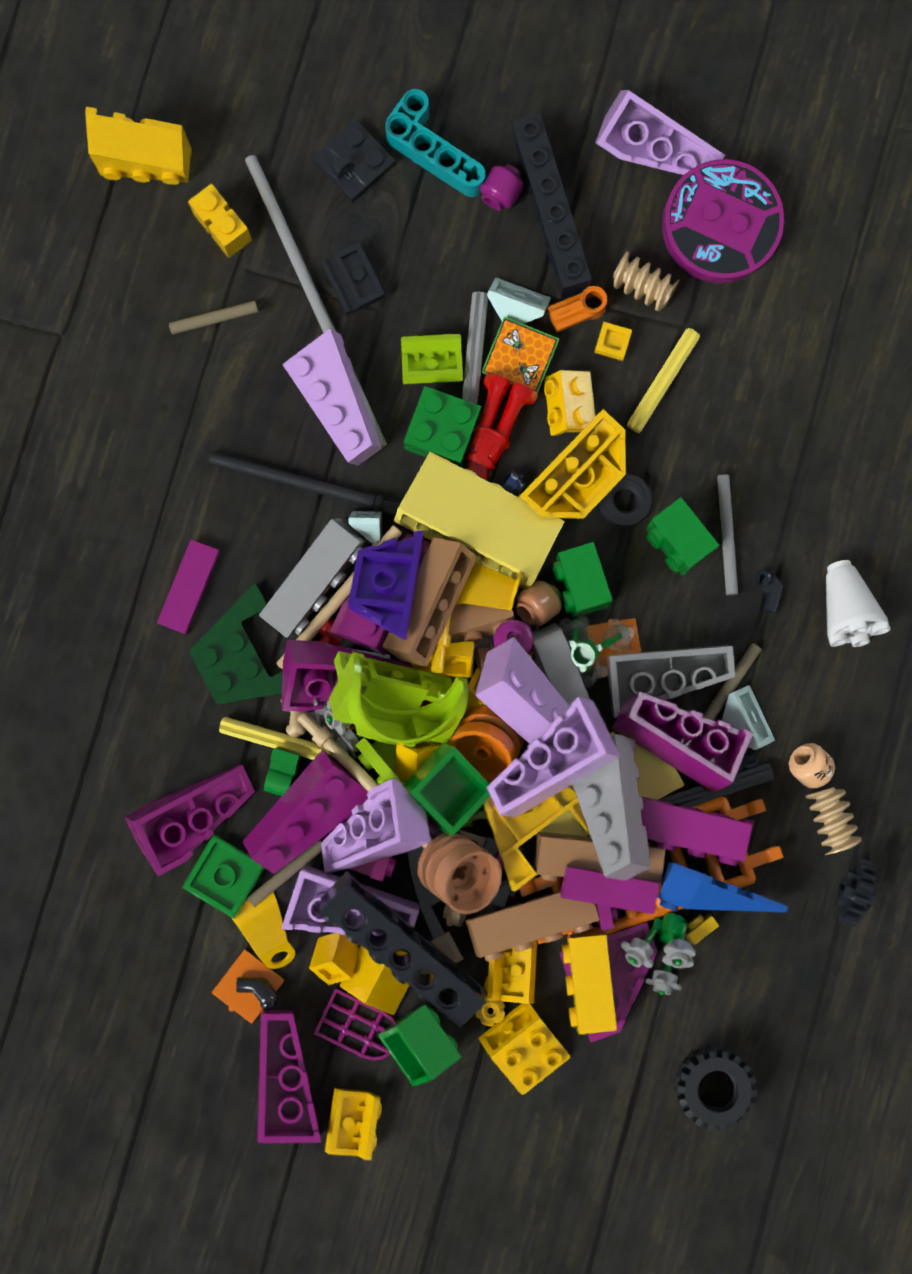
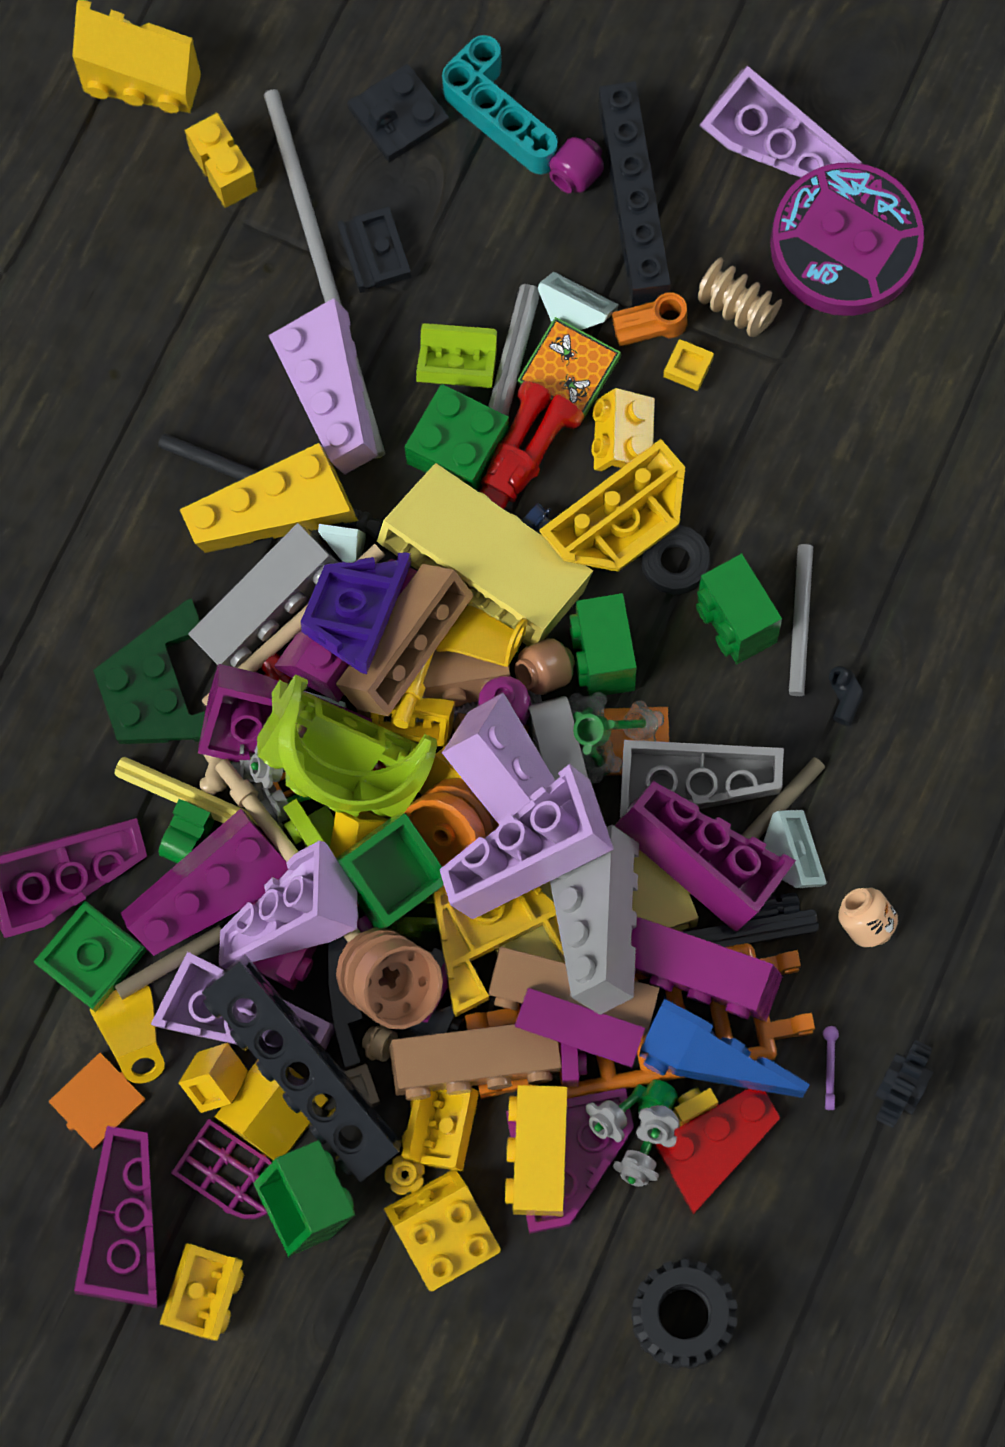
camera: 10 degrees right, 10 degrees down
magenta tile [157,540,220,635] -> none
dark tan bar [169,301,258,334] -> none
black arm [236,977,278,1010] -> none
light yellow axle [627,328,700,433] -> none
tan piece [806,787,862,855] -> none
white cone [826,560,891,647] -> none
none -> yellow wedge [180,443,358,553]
none -> red wing [653,1089,780,1215]
none -> medium lavender hinge [823,1026,839,1110]

